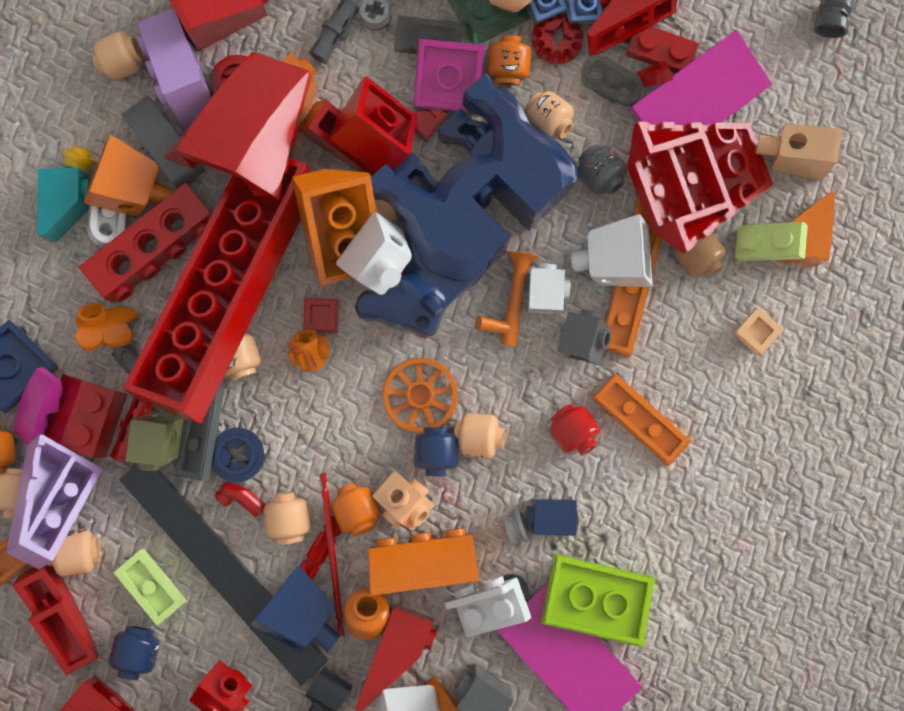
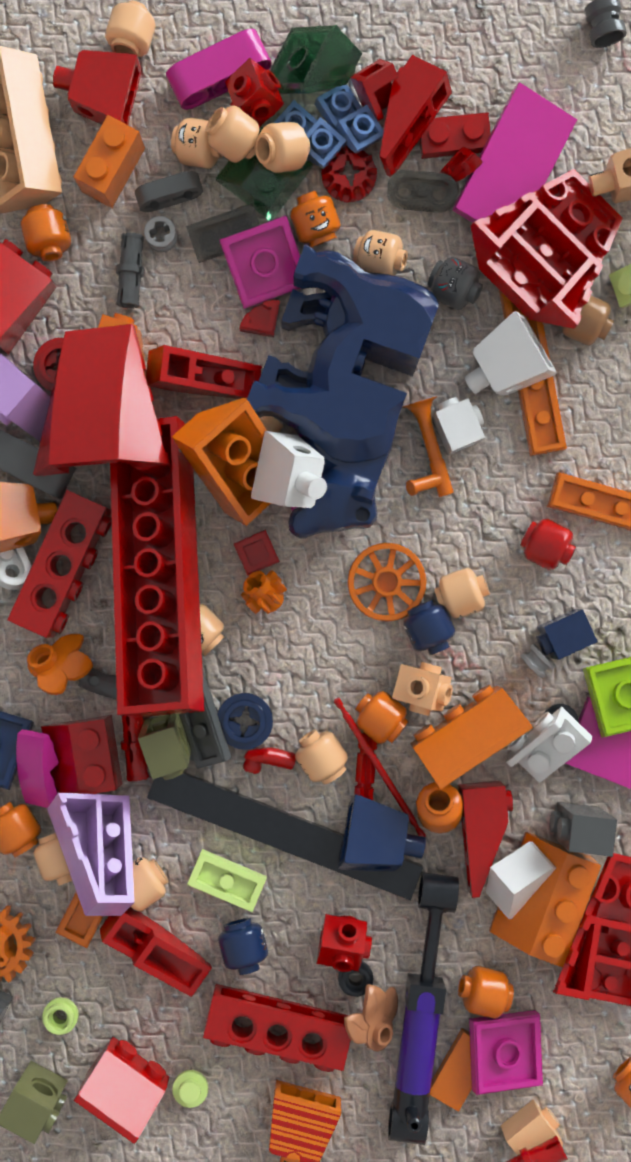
camera: 30 degrees left, 5 degrees up
red slope [331,76,418,172] -> none
dark grey brick [558,310,611,365] -> none

